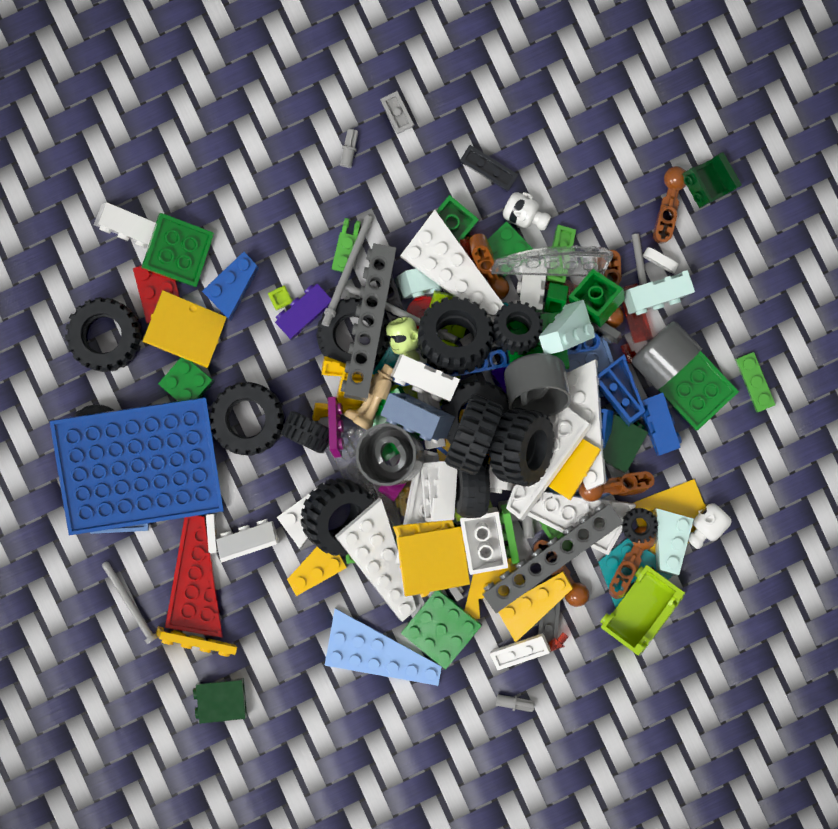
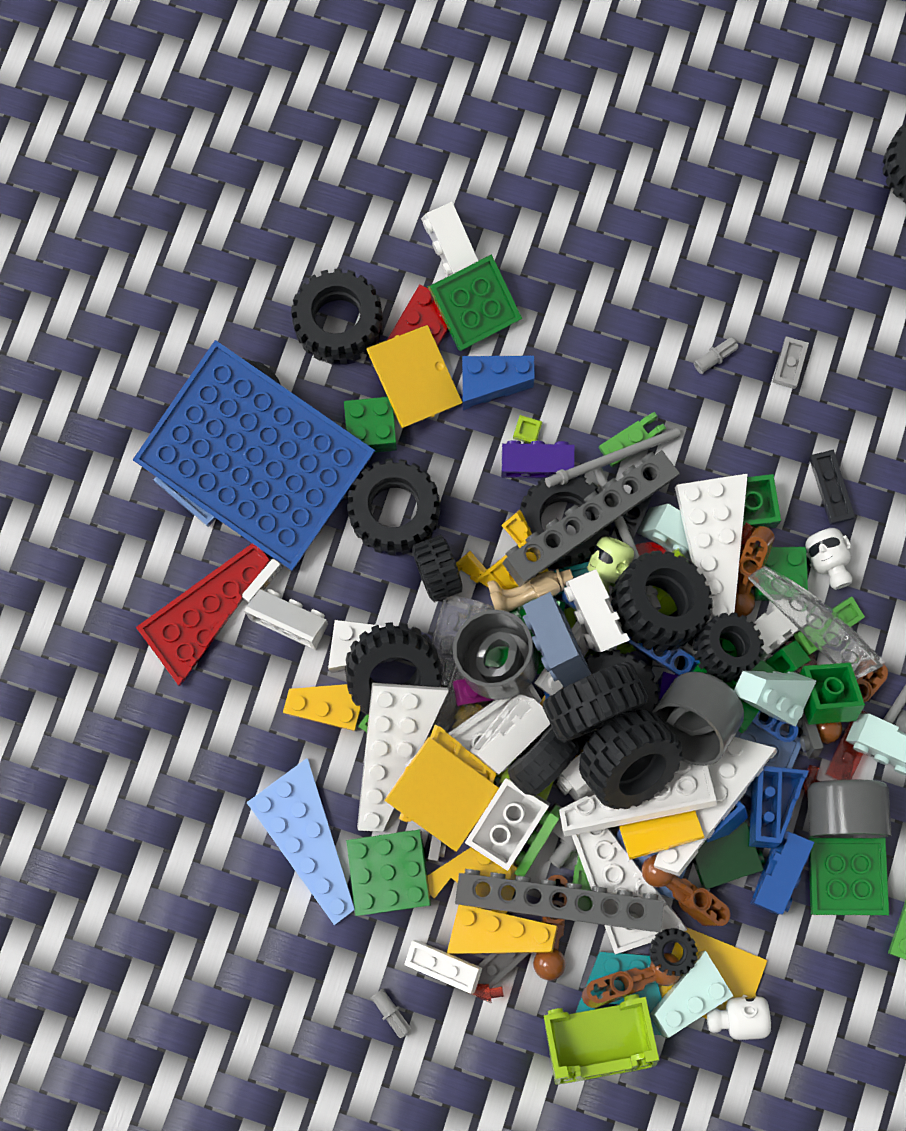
camera: 45 degrees right, 10 degrees down
light grey bar [102,561,158,644] -> none
yellow wing [156,626,237,657] -> none
dark green panel [193,678,247,724] -> none
magenta plate [328,396,345,458] -> none

